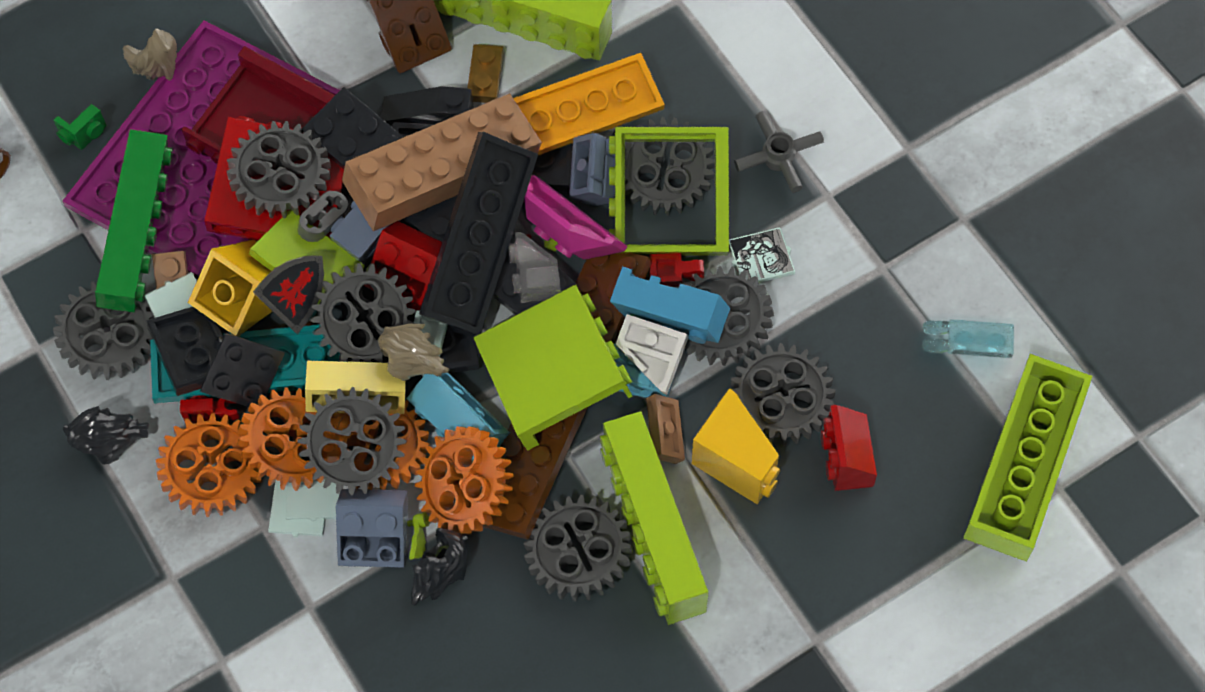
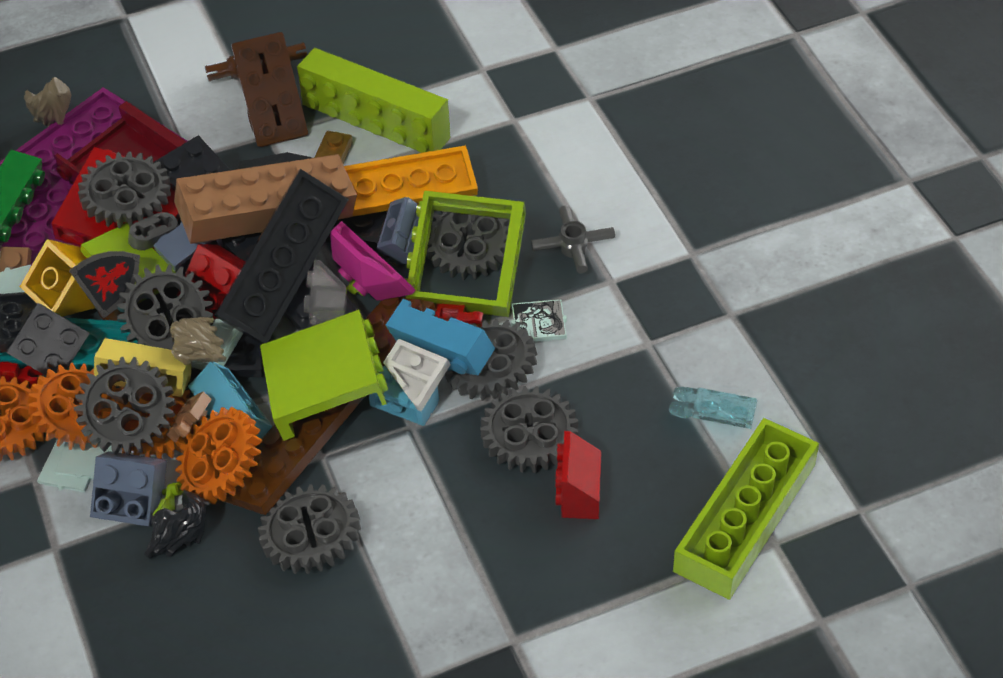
camera: 10 degrees right, 15 degrees down
lime brick [599,411,709,625] -> none
medium nougat plate [646,394,685,464] -> none
yellow slope [691,389,780,505] -> none
none -> medium nougat plate [166,391,212,442]

